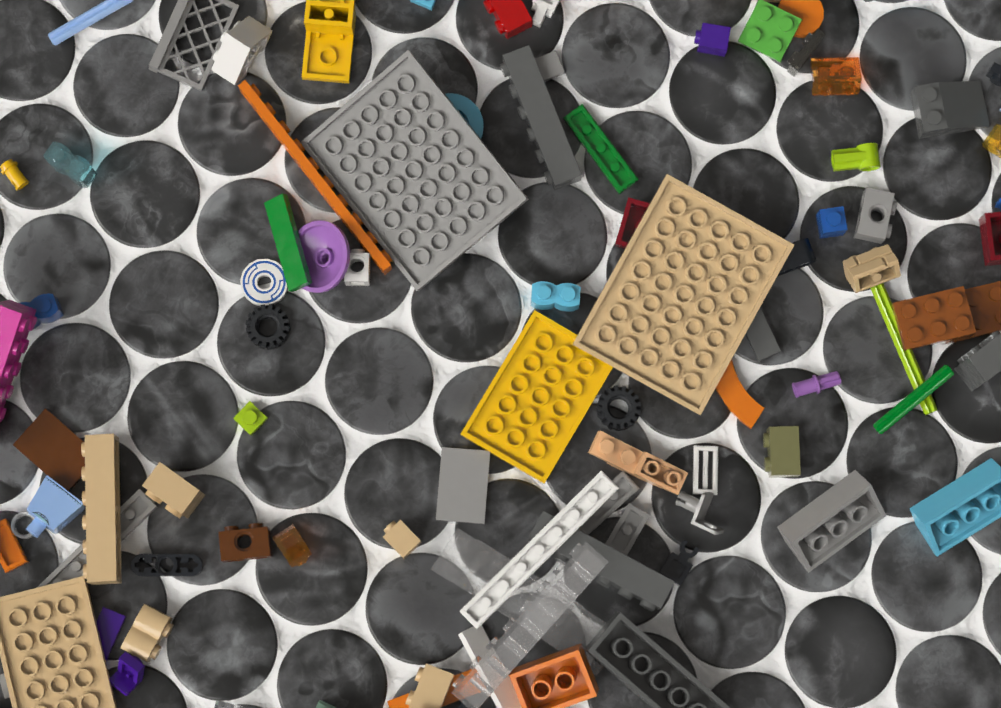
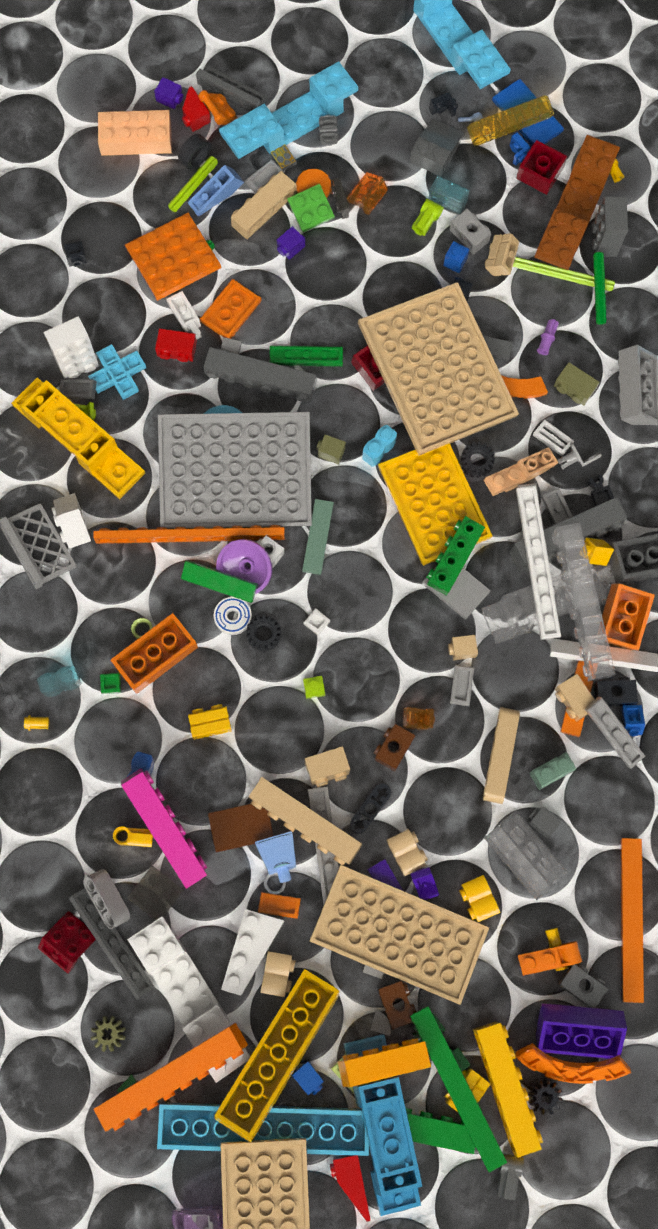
camera: 55 degrees left, 5 degrees down
none -> green tile [100,673,121,694]
none -> orange brick [111,613,198,694]
none -> yellowish green piece [131,618,153,639]
none -> yellow brick [188,704,232,740]
none -> orange tile [200,279,262,339]
none -> sand green tile [302,499,334,575]
none -> white tile [304,608,330,636]
none -> olive brick [316,435,346,465]
none -> green brick [426,516,485,596]
none -> clear light blue brick [428,176,470,214]
none -> light grey tile [450,665,474,706]
none -> tan beam [483,707,520,804]
none -> yellow brick [579,538,614,566]

